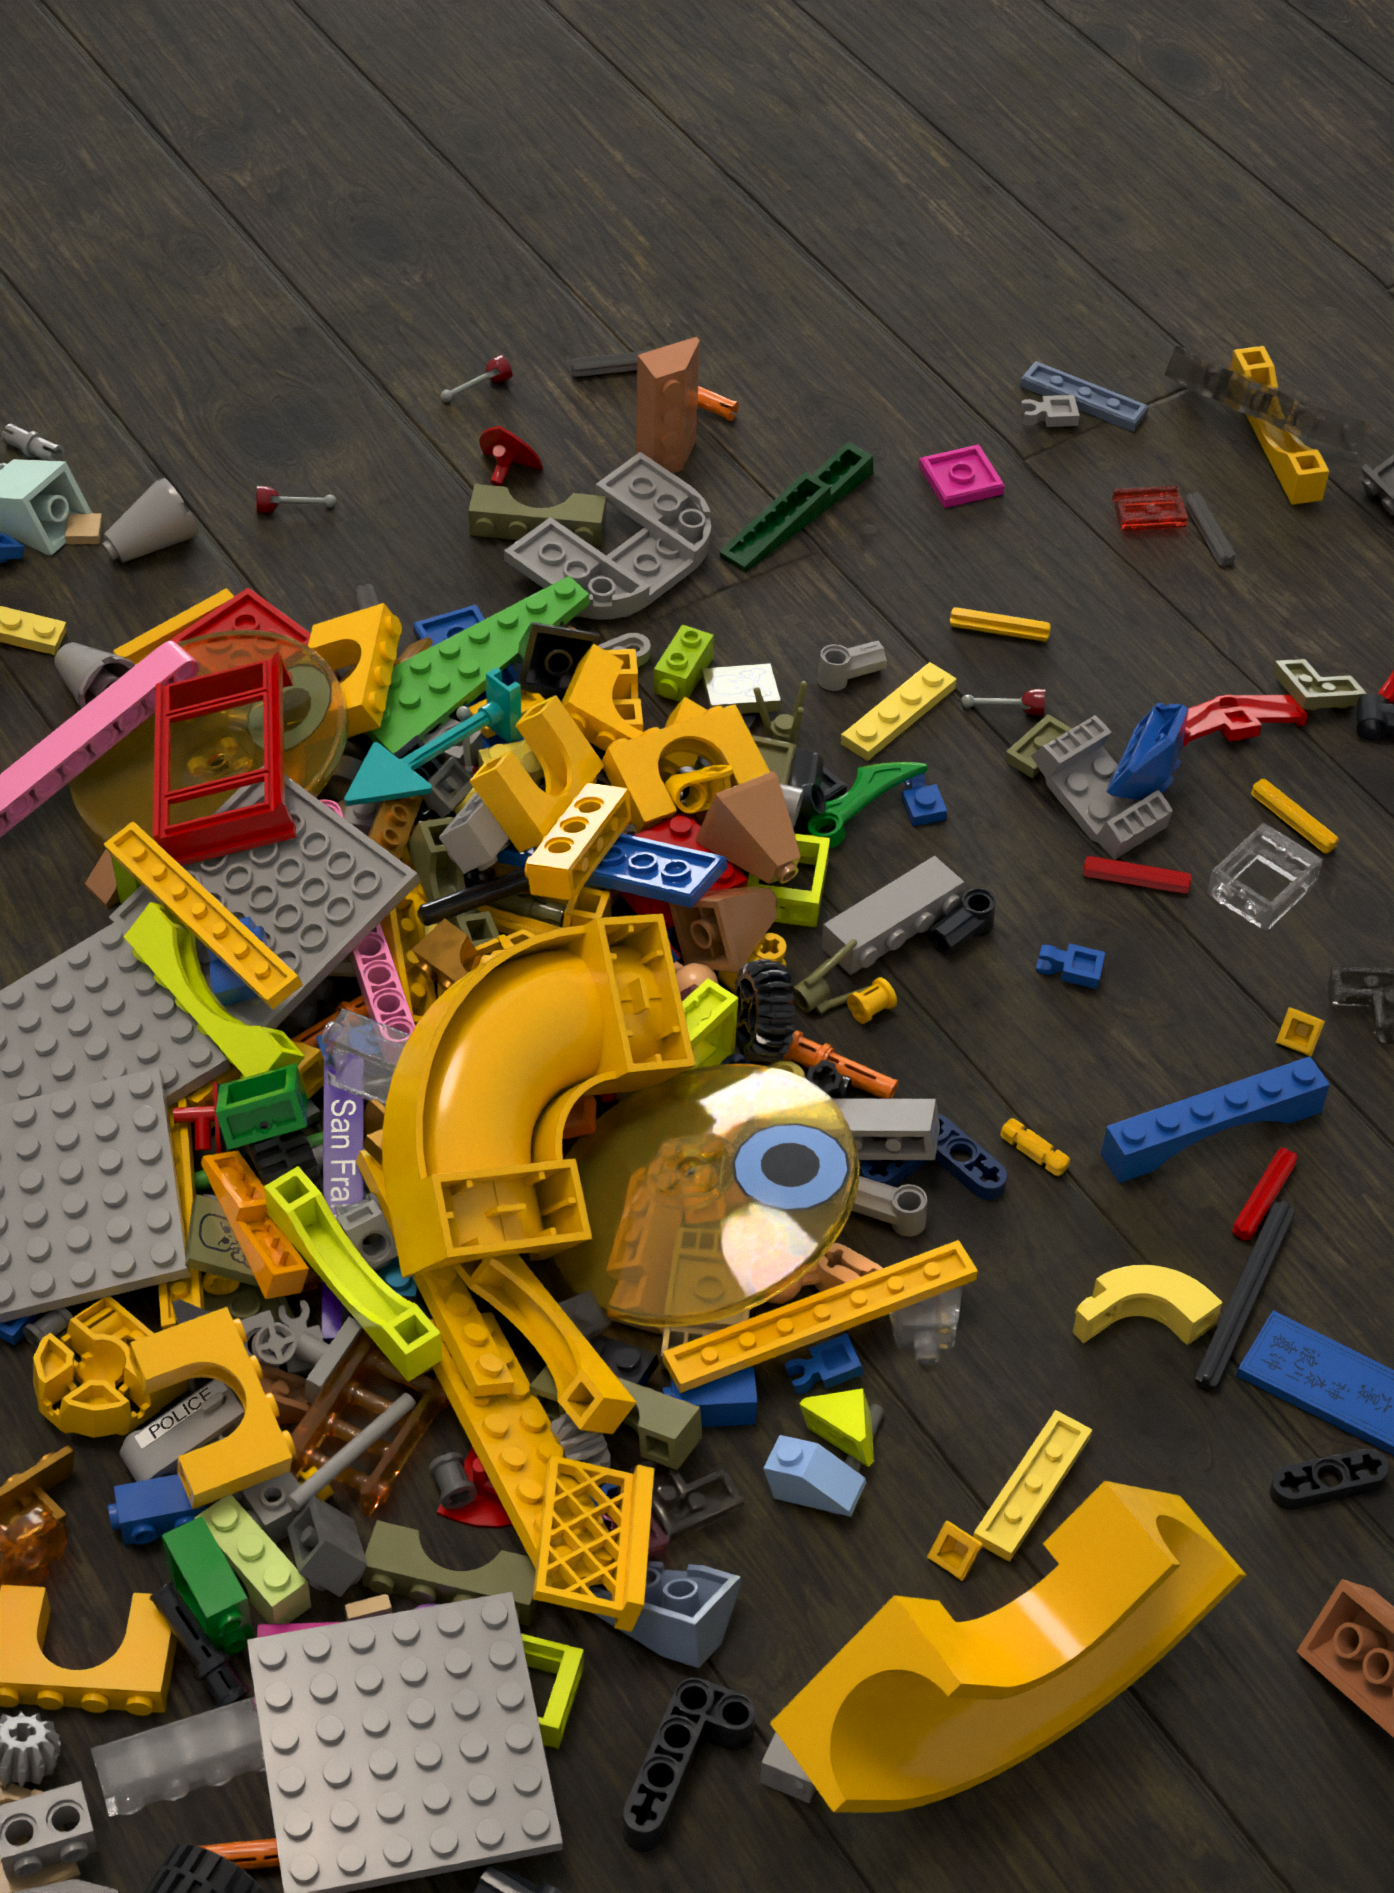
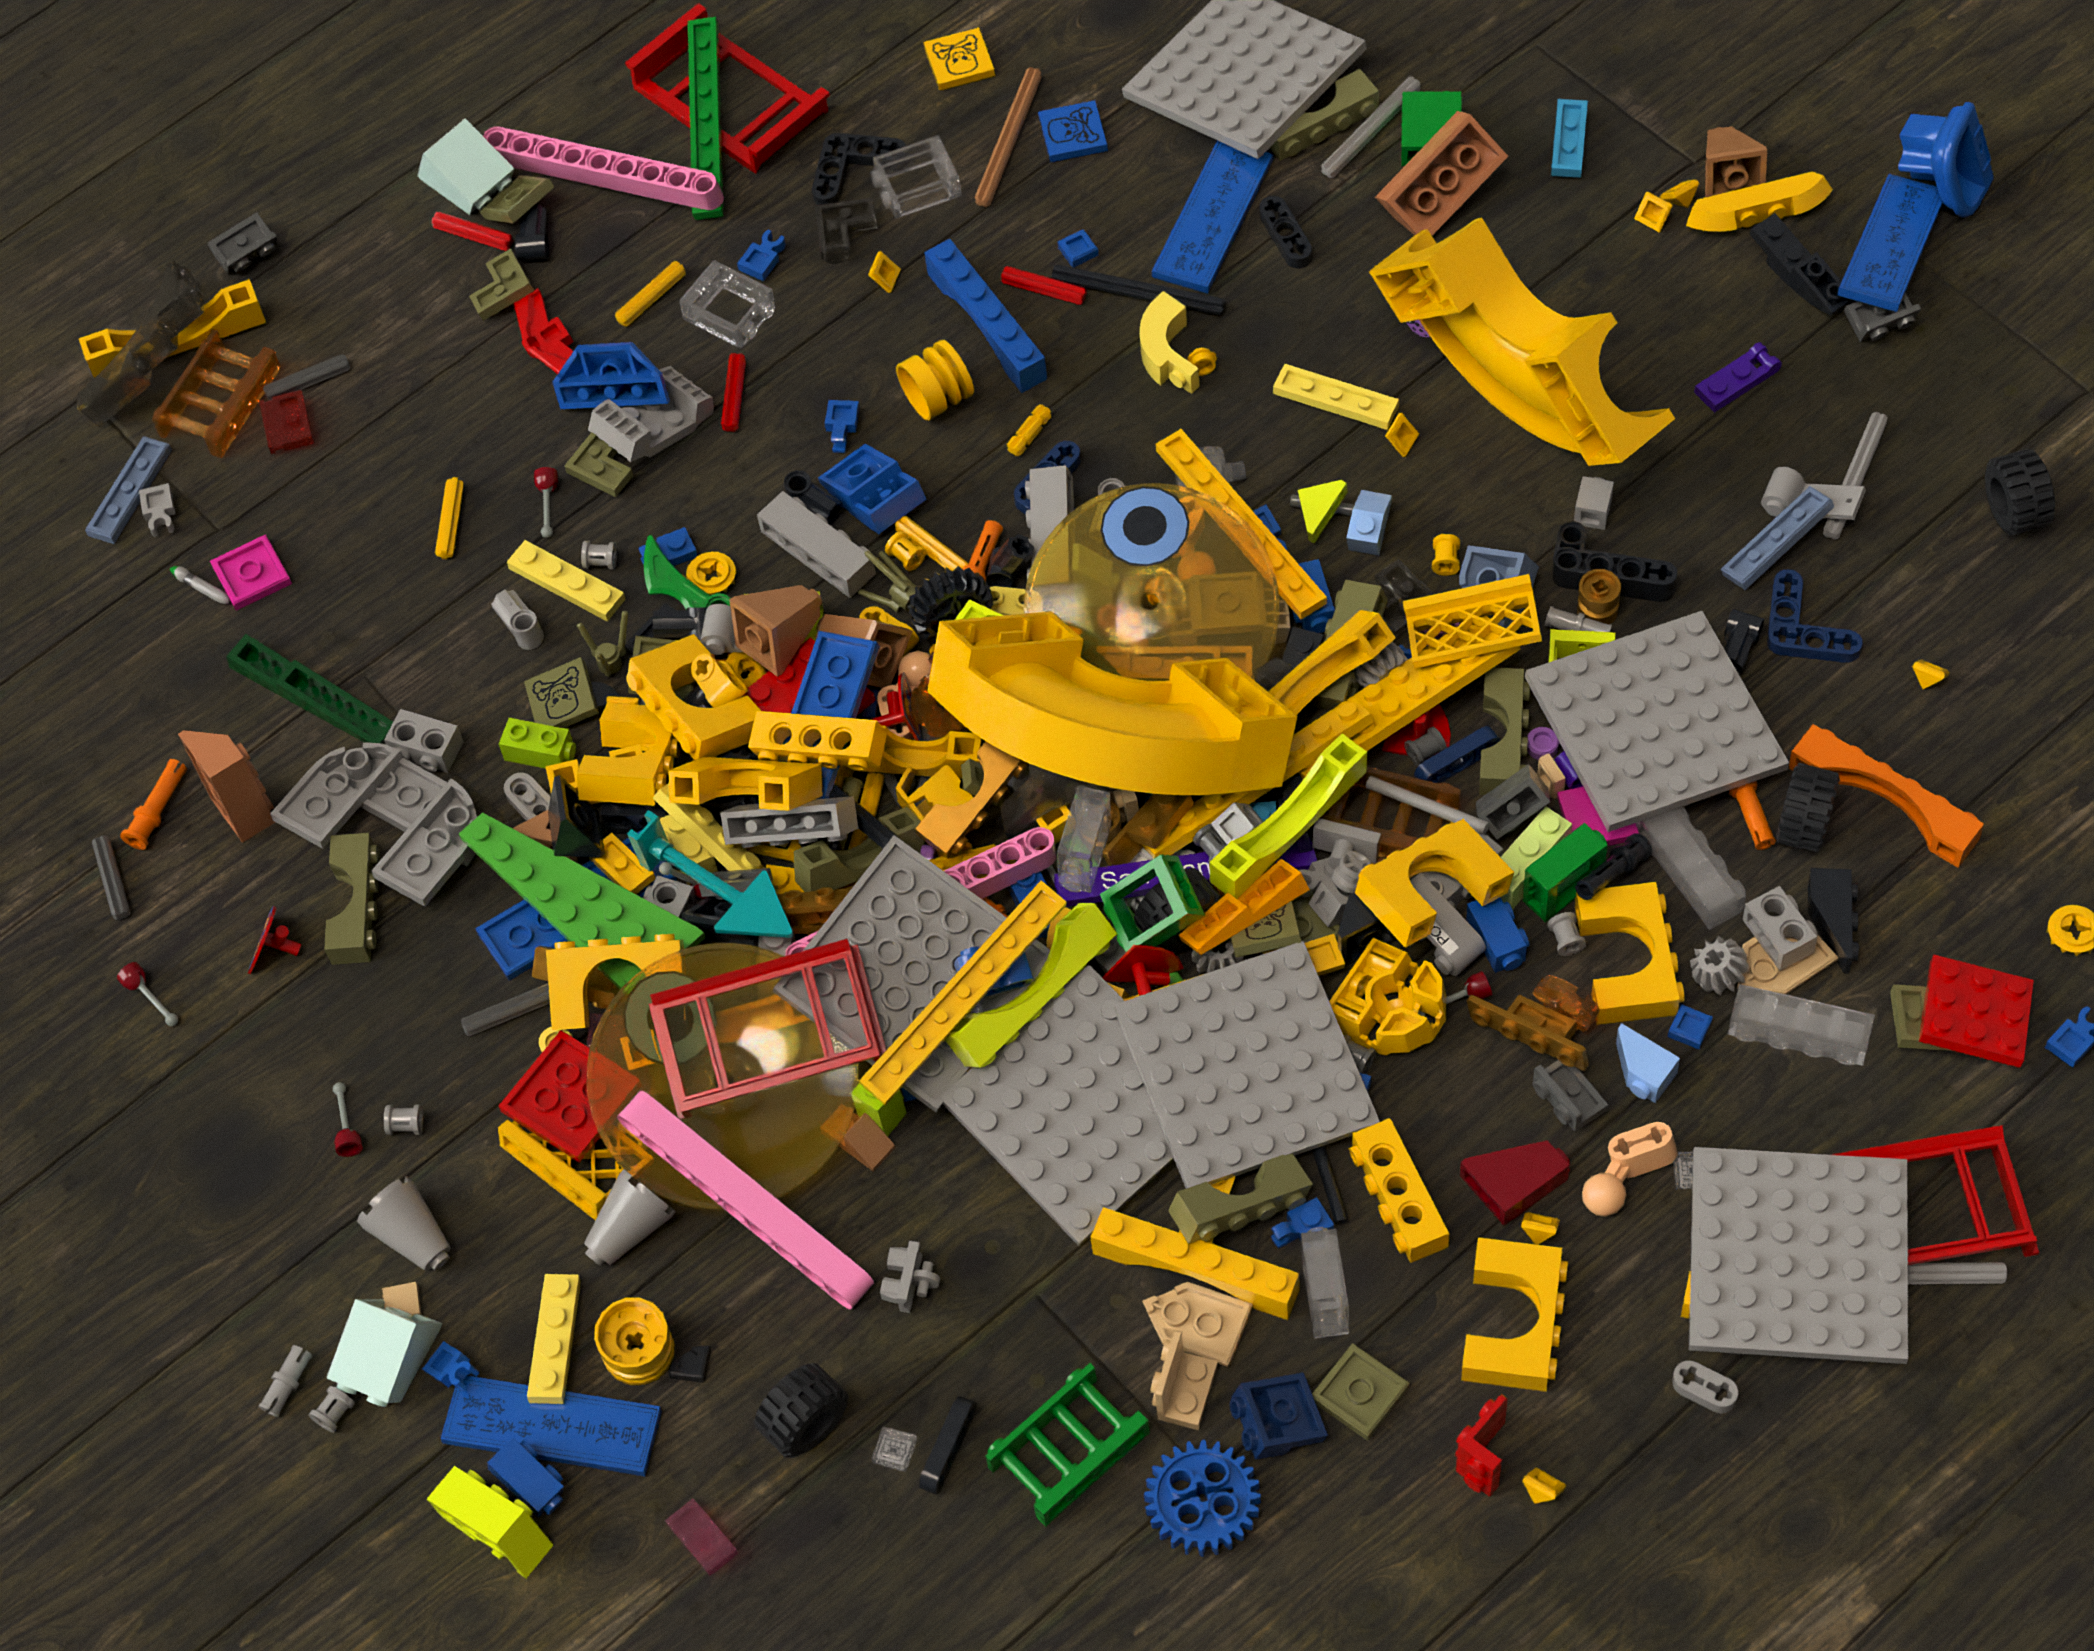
camera: 90 degrees left, 10 degrees up
none -> clear orange fence [152,329,281,458]
none -> light grey piece [170,566,230,604]
none -> light grey brick [384,709,464,773]
none -> light grey bush [384,1105,423,1135]
none -> light grey bush [581,541,617,570]
none -> yellow gear [686,552,737,595]
none -> blue plate [737,230,786,281]
none -> blue slope [818,444,926,534]
none -> yellow axle [895,516,968,571]
none -> yellow wheel [896,340,974,420]
none -> blue tile [1058,229,1098,268]
none -> yellow plate [1187,348,1217,376]
none -> dark blue beam [1414,726,1501,790]
none -> dark red hinge [1418,971,1493,1017]
none -> yellow bush [1432,534,1460,576]
none -> light grey pin [1545,606,1612,632]
none -> light grey bush [1547,912,1586,956]
none -> pearl gold wheel [1577,569,1621,625]

